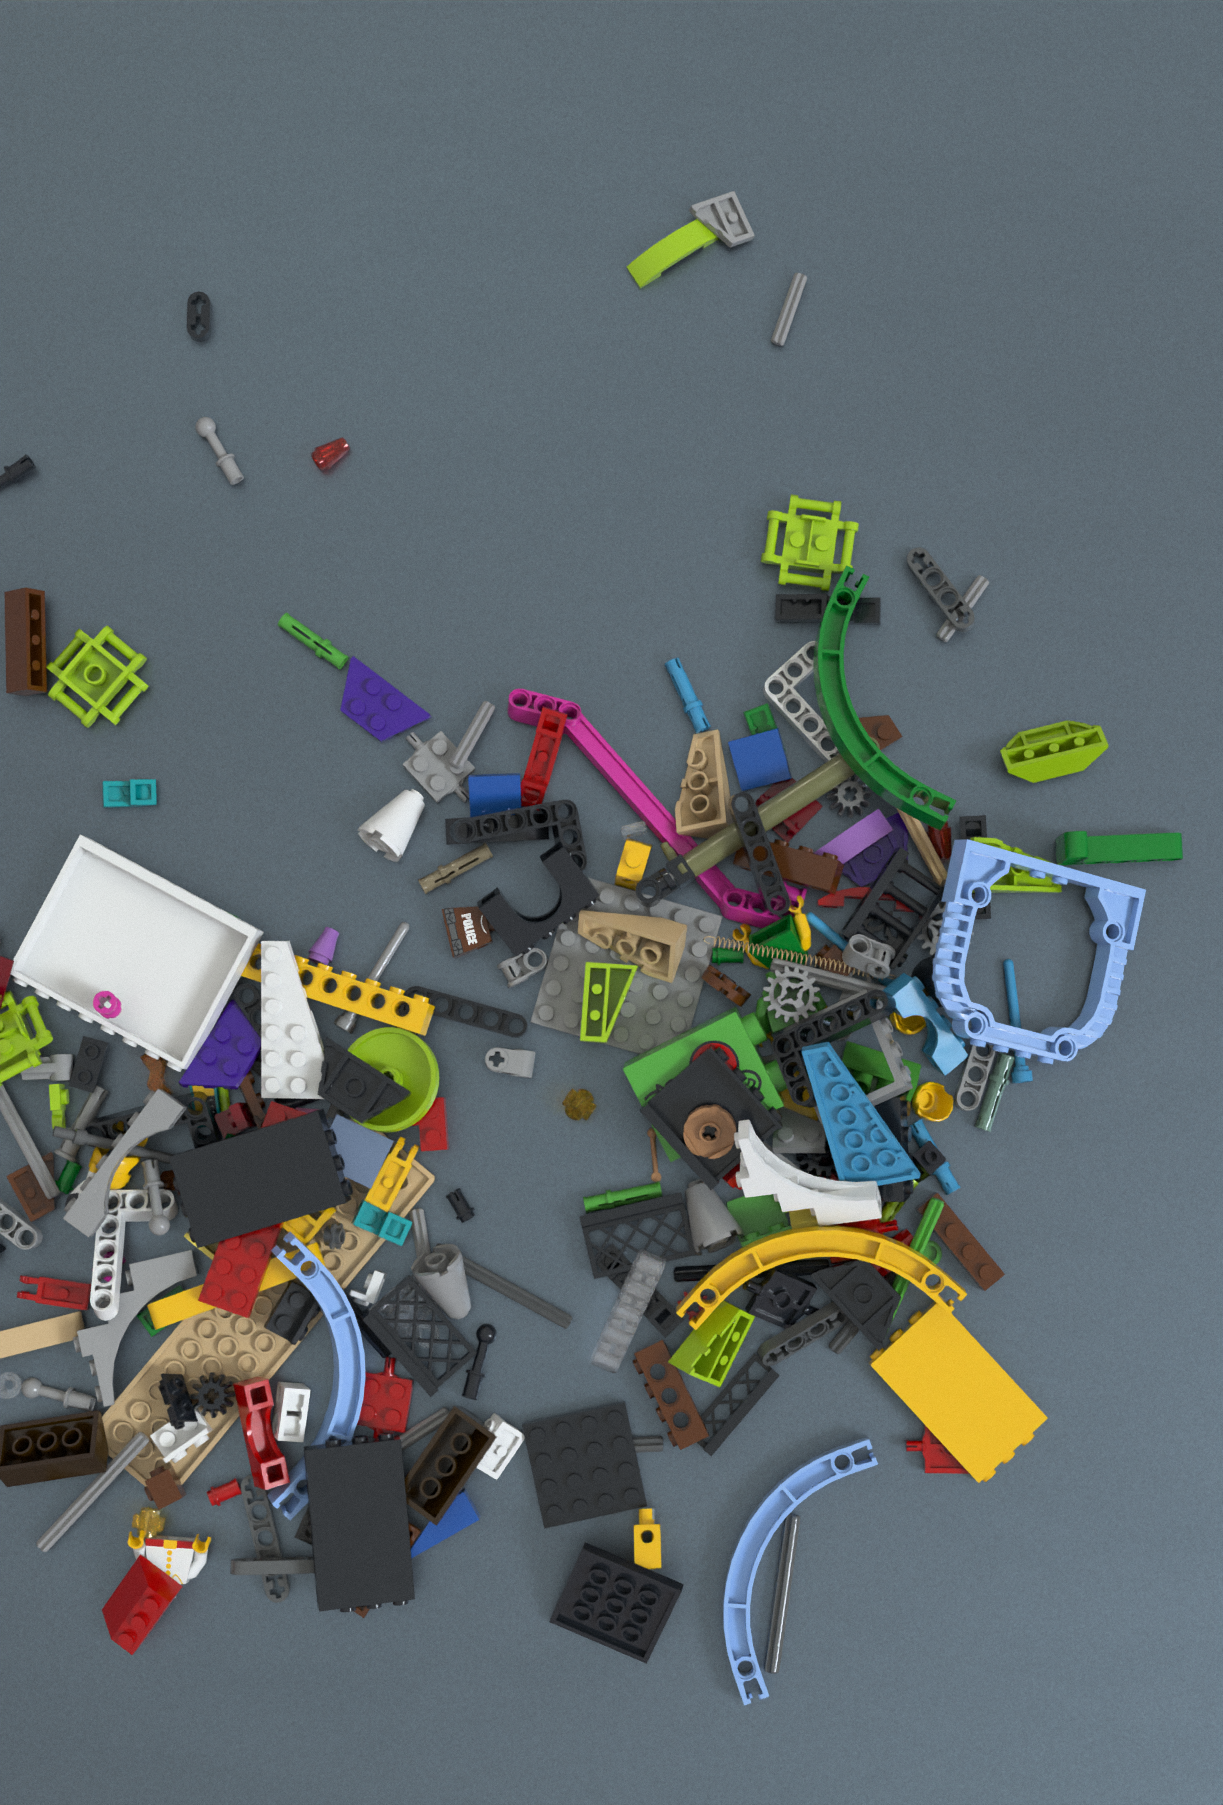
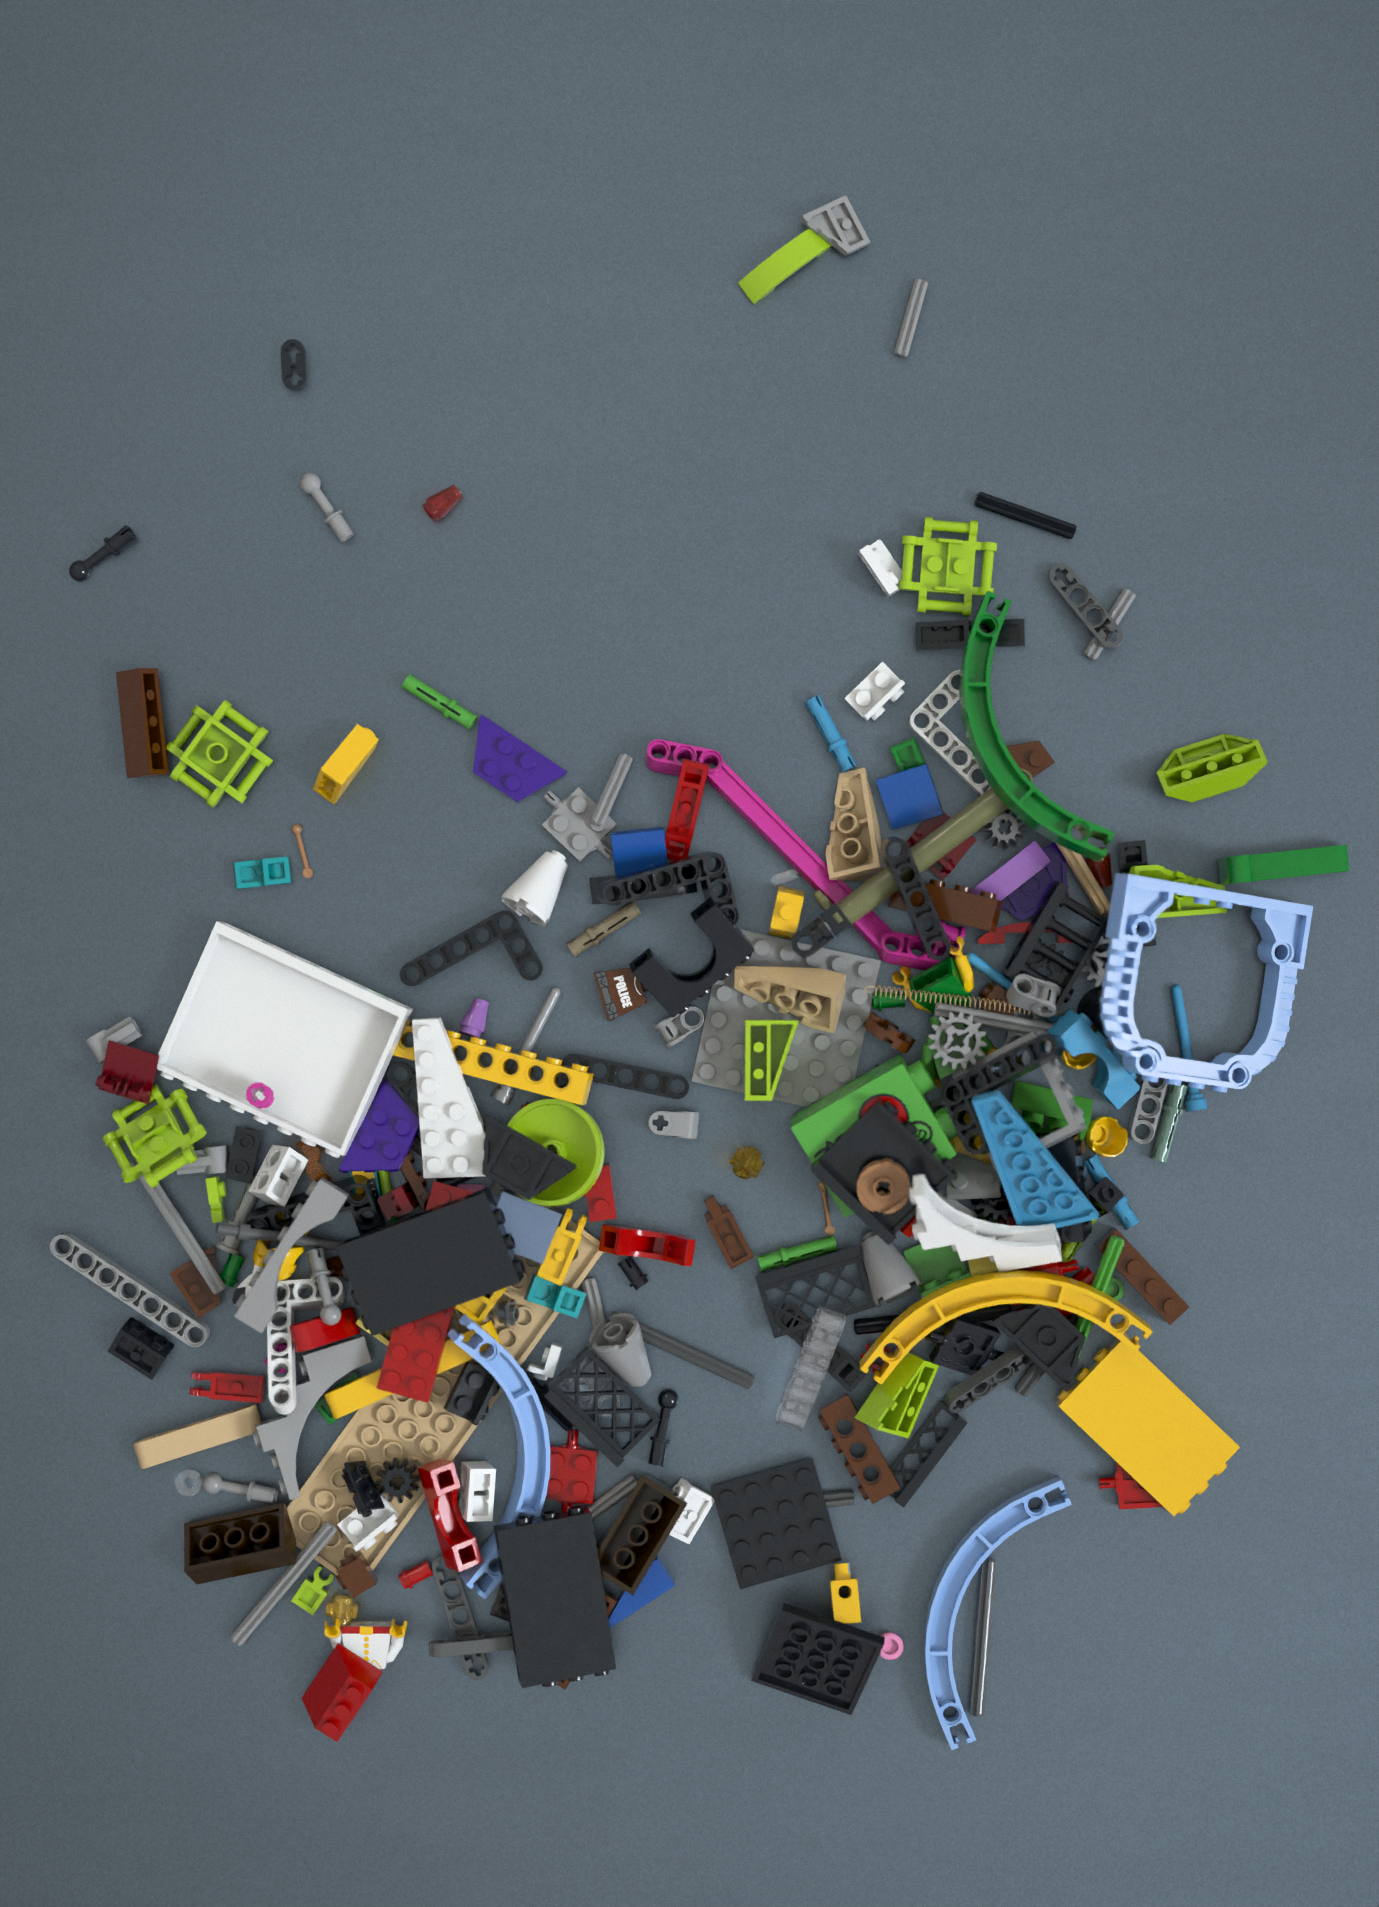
camera: 10 degrees left, 5 degrees up
none -> white brick [248,1145,308,1207]
none -> red beam [289,1307,360,1352]
none -> medium nougat hinge [291,824,313,878]
none -> lime plate [291,1564,335,1615]
none -> yellow slope [313,724,379,805]
none -> black beam [400,910,544,986]
none -> red arch [599,1224,696,1266]
none -> reddish brown hinge [704,1195,754,1269]
none -> white bracket [844,661,905,721]
none -> white bracket [858,540,902,598]
none -> bright pink tile [880,1632,904,1660]
none -> black axle [975,492,1077,539]

